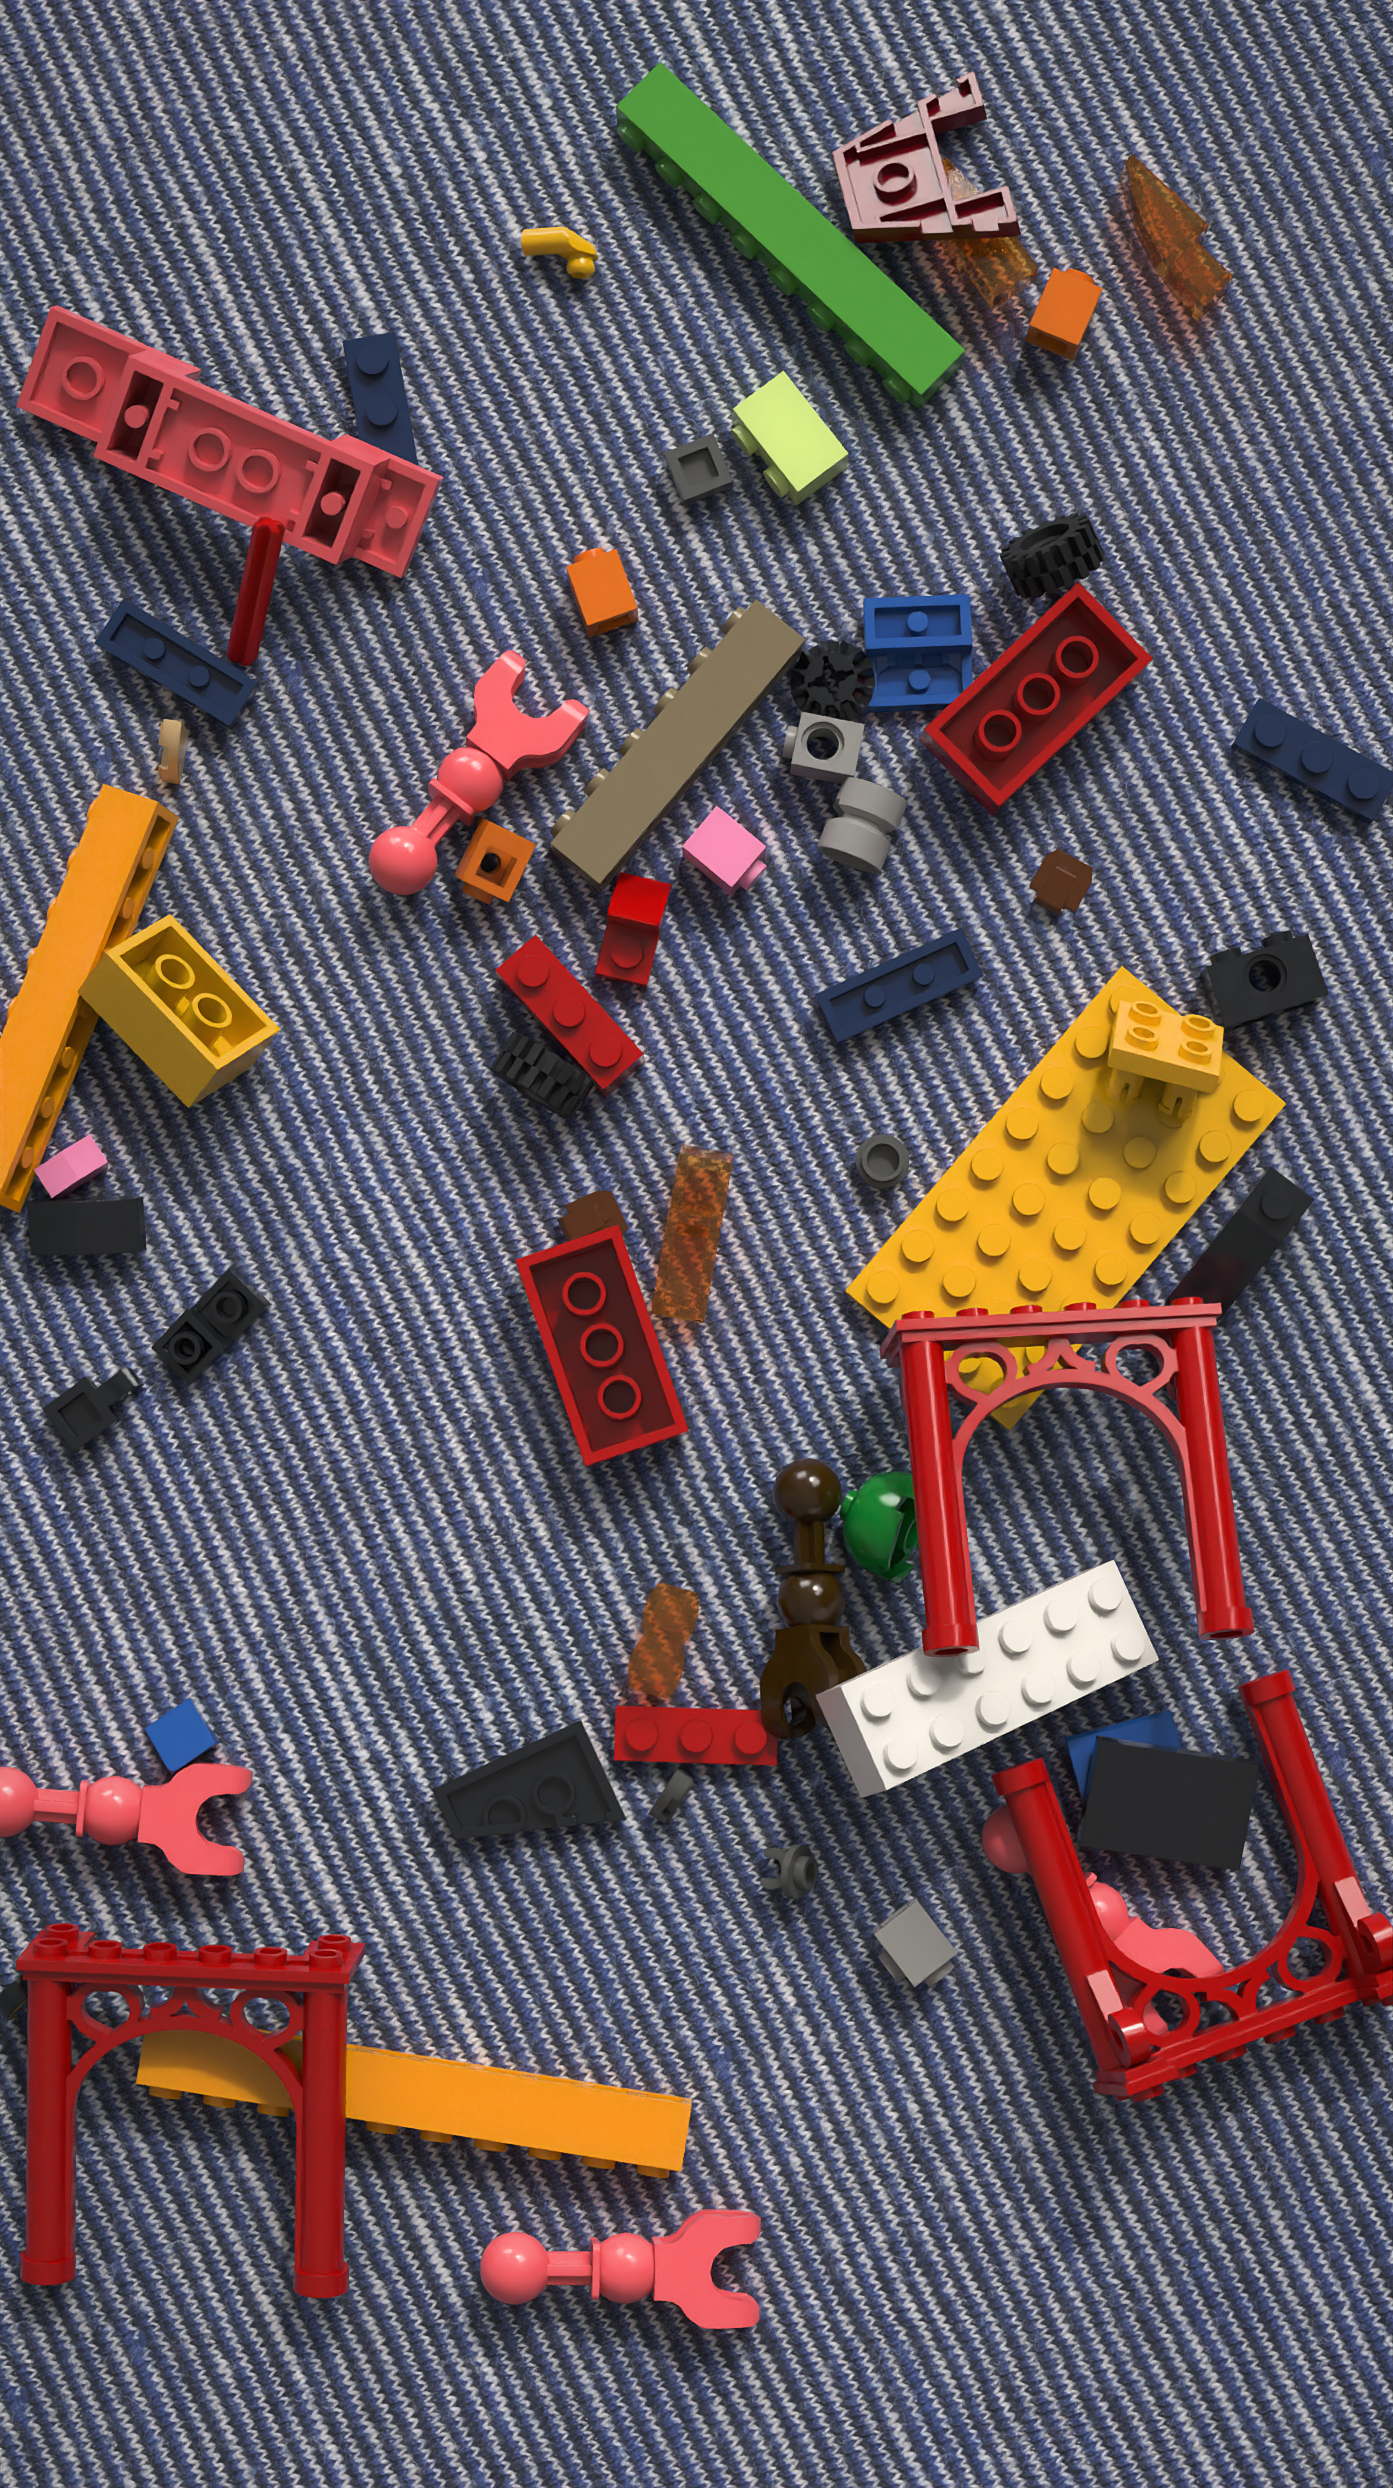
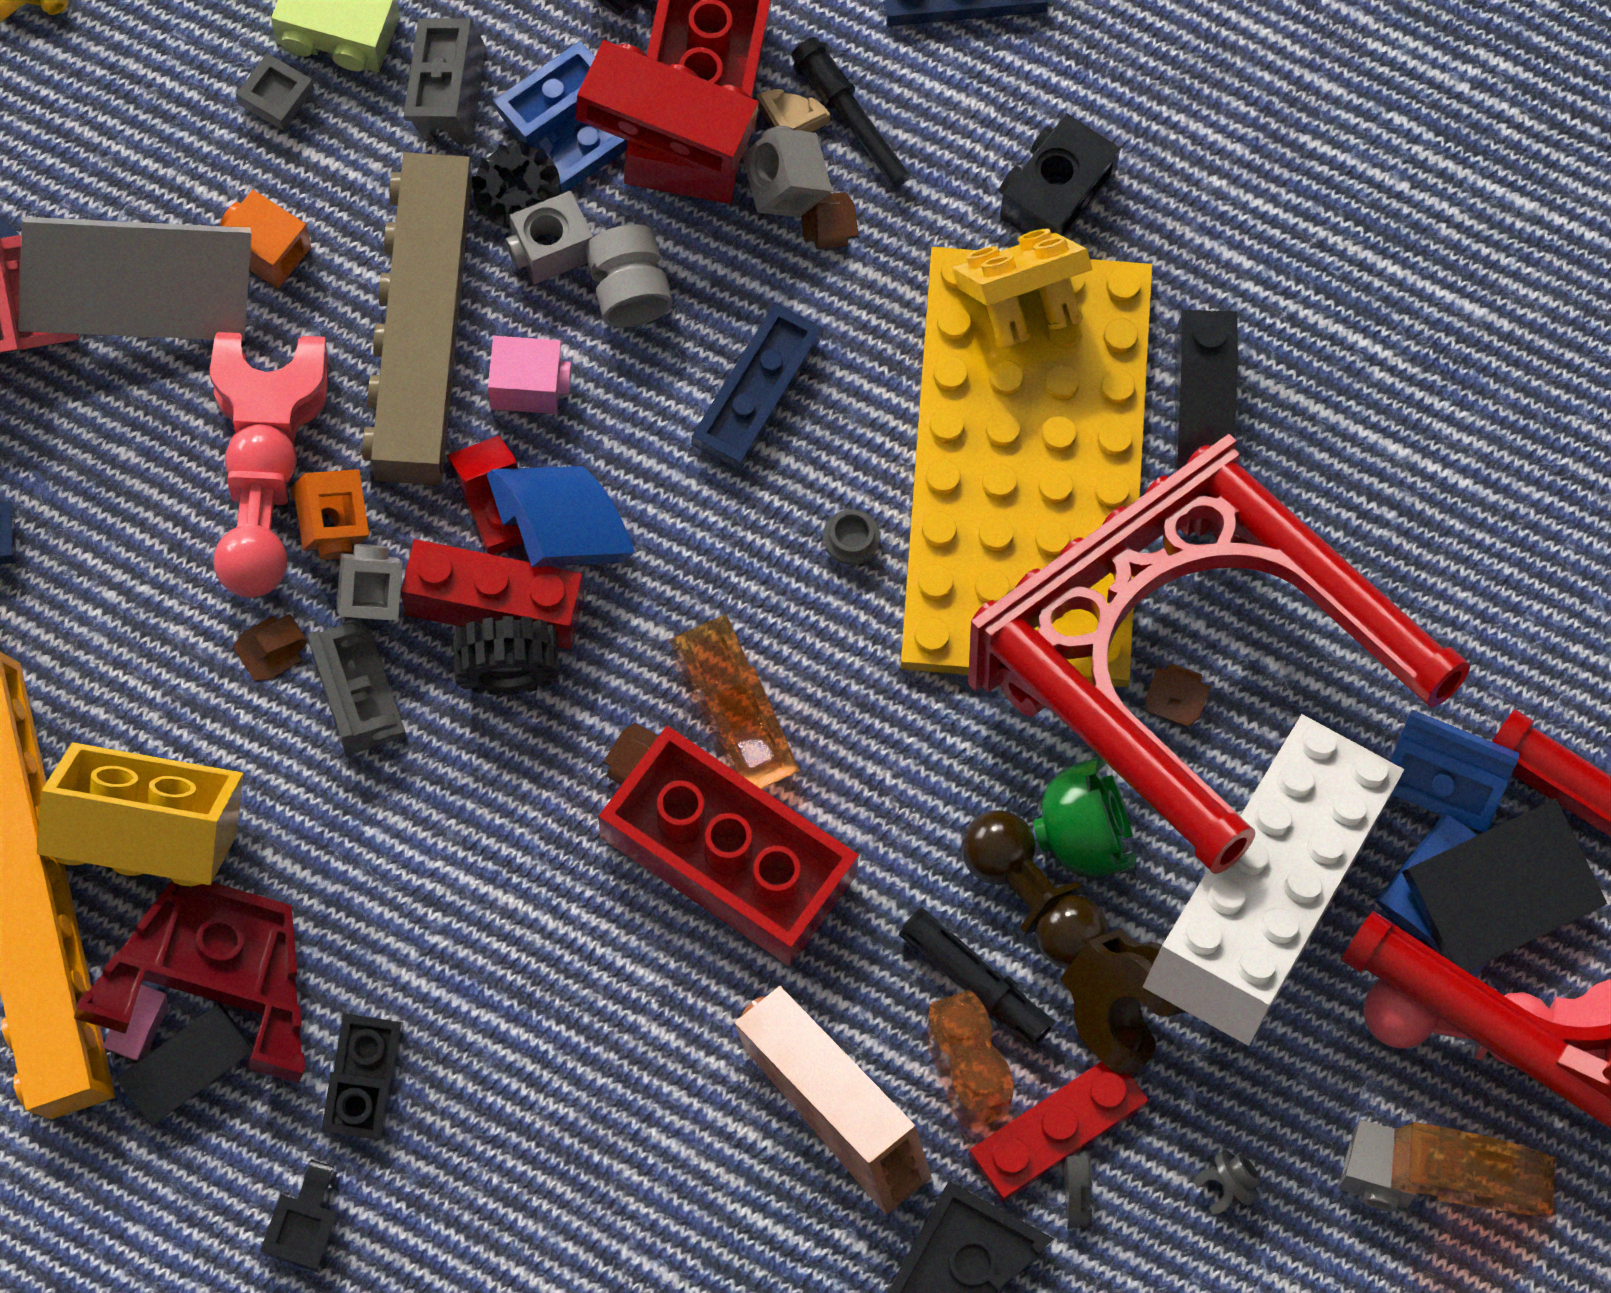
camera: 40 degrees left, 15 degrees down
none -> light grey tile [17,217,251,341]
none -> dark red wing [73,881,305,1083]
none -> reddish brown piece [233,614,308,681]
none -> dark grey hinge [307,621,406,756]
none -> light grey brick [336,544,402,621]
none -> dark grey hinge [403,18,486,145]
none -> blue slope [487,466,635,567]
none -> red brick [576,40,759,181]
none -> slope [734,986,932,1215]
none -> light grey brick [742,126,833,218]
none -> tan tile [756,89,830,132]
none -> black pin [791,37,911,188]
none -> black pin [899,907,1056,1049]
none -> reddish brown piece [1145,663,1211,727]
none -> blue plate [1390,709,1520,833]
none -> clear orange slope [1391,1122,1556,1218]

